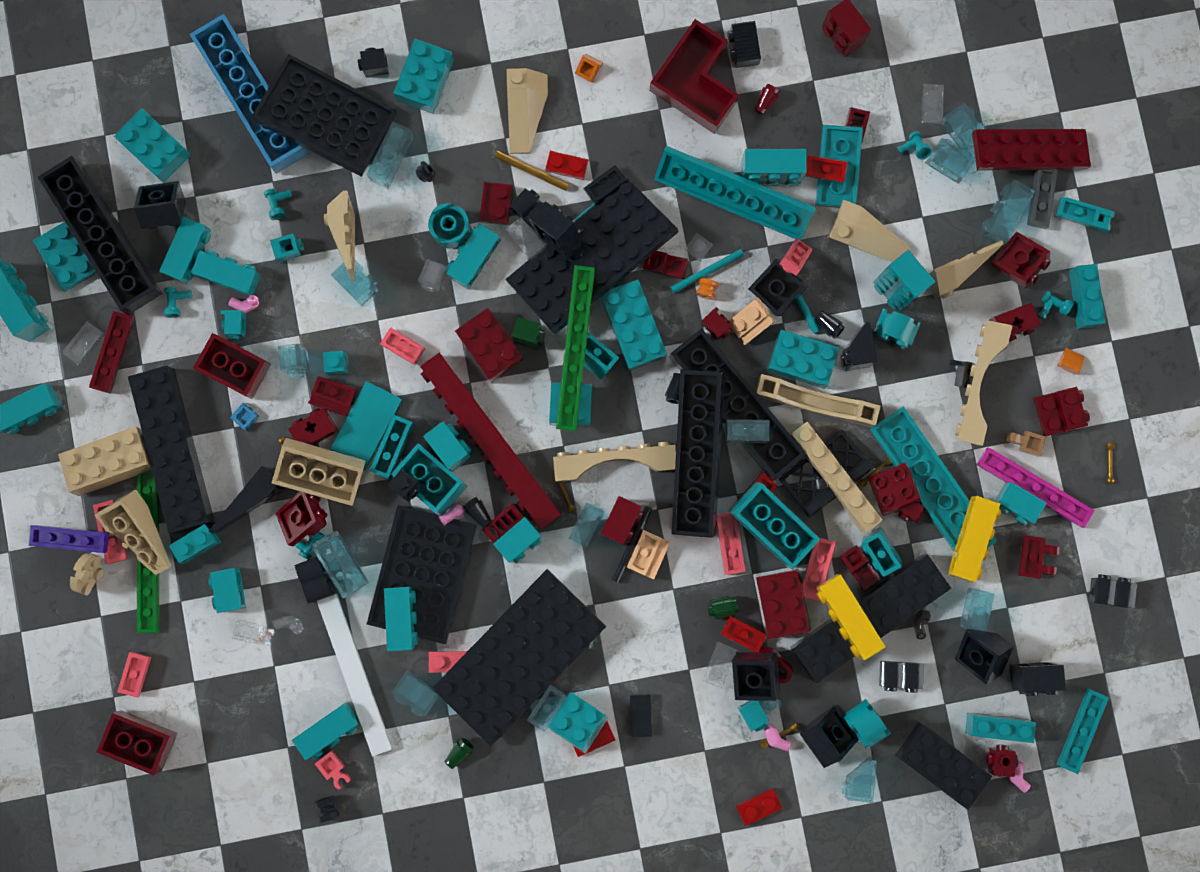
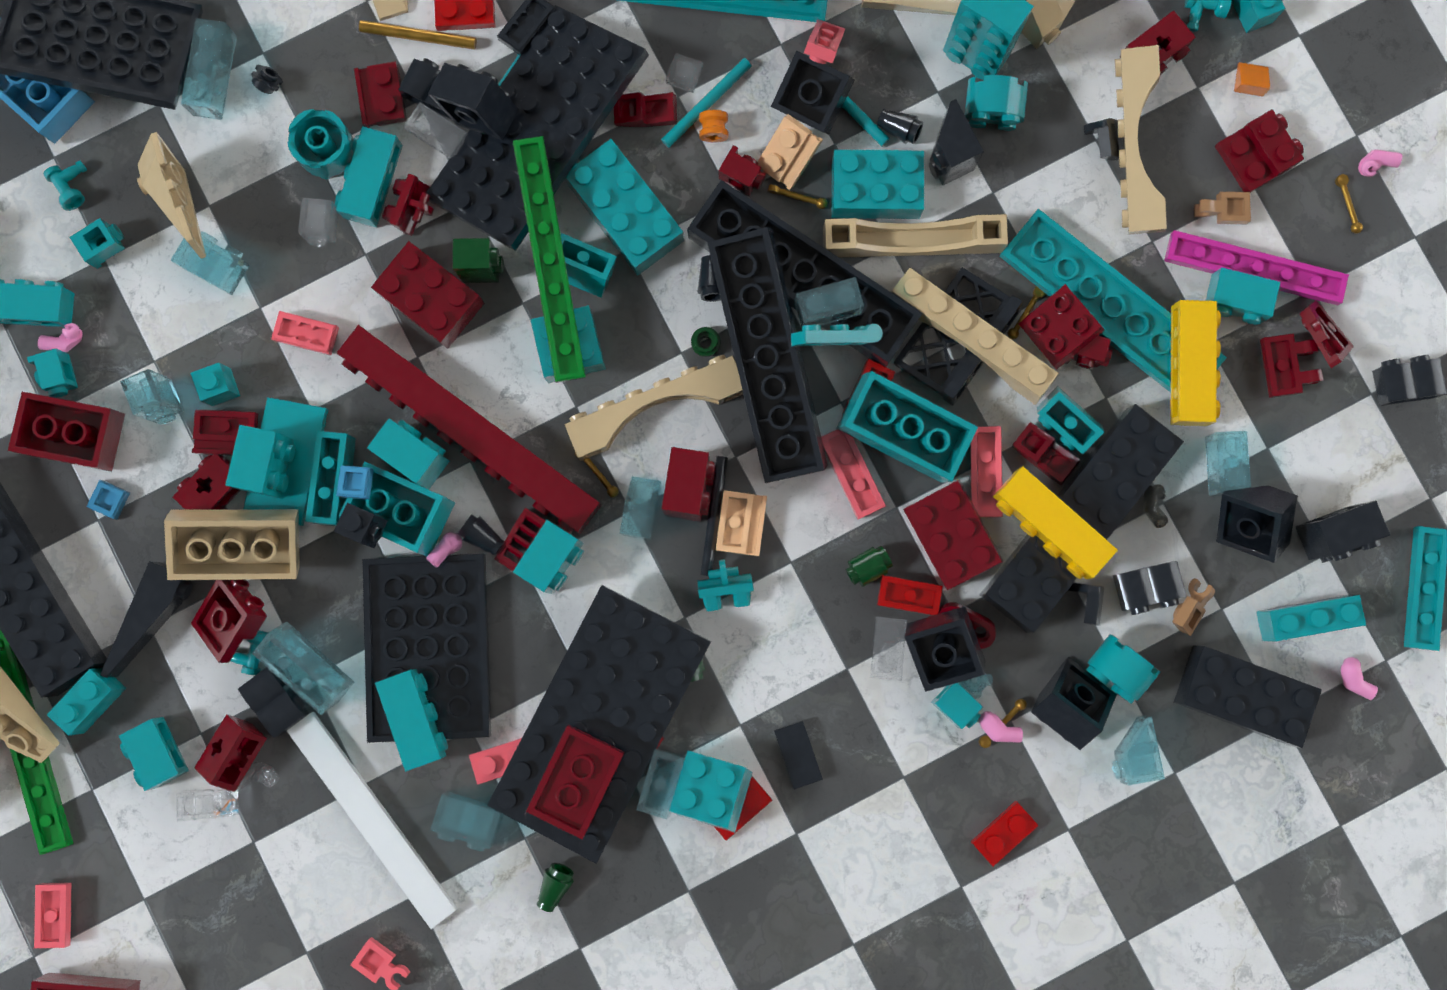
camera: 15 degrees left, 0 degrees up
teal brick [292,702,360,761] -> none
dark red brick [986,744,1018,777] -> none
none -> dark red brick [194,714,267,792]
none -> teal brick [225,425,296,499]
none -> dark azure tile [336,465,374,500]
none -> dark red hips [382,174,434,236]
none -> dark red plate [526,725,625,840]
none -> dark green plate [691,327,721,357]
none -> teal hips [697,559,754,611]
none -> pearl gold hinge [767,184,828,209]
none -> teal plate [791,324,883,346]
none -> black tile [1068,583,1104,626]
none -> medium nougat plate [1172,578,1215,636]
none -> dark red wing [1300,300,1354,369]
none -> bright pink arm [1358,149,1402,177]

